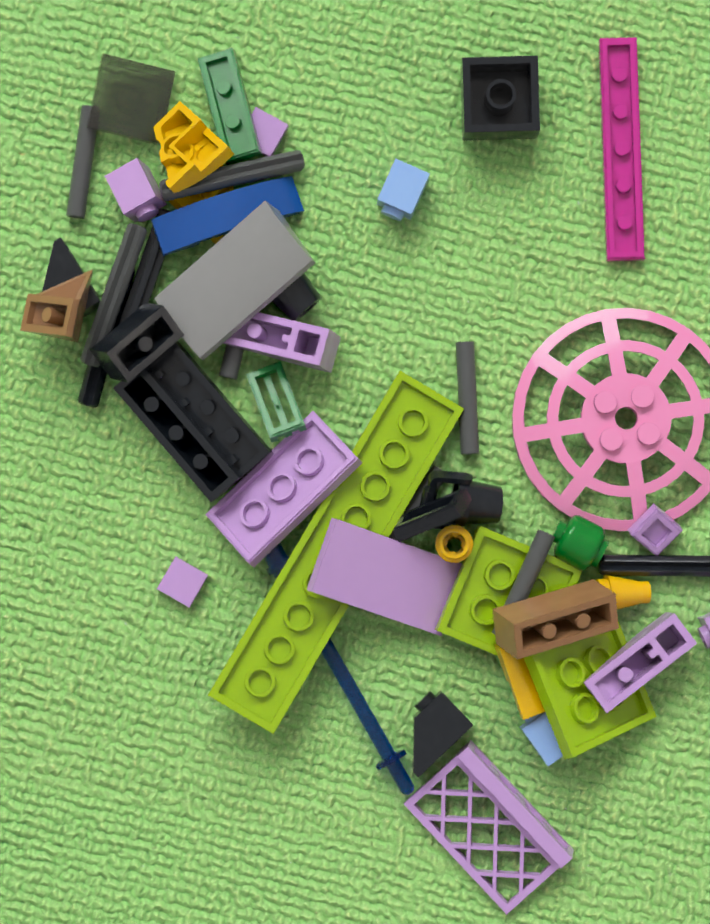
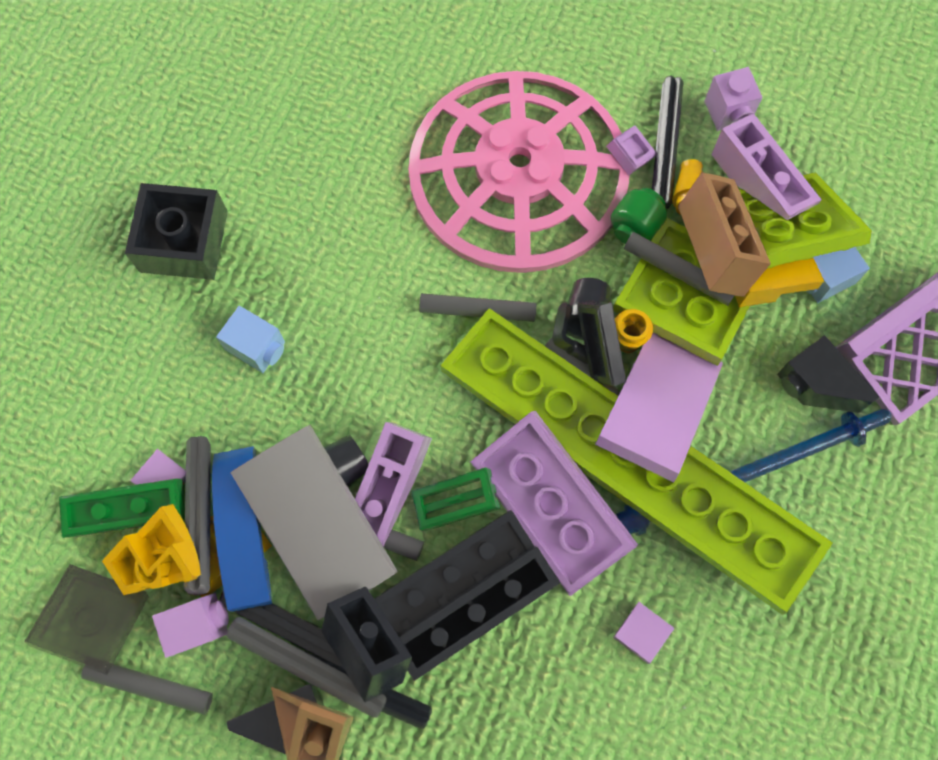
camera: 85 degrees left, 15 degrees down
dark pink tile [598,37,645,262] -> none

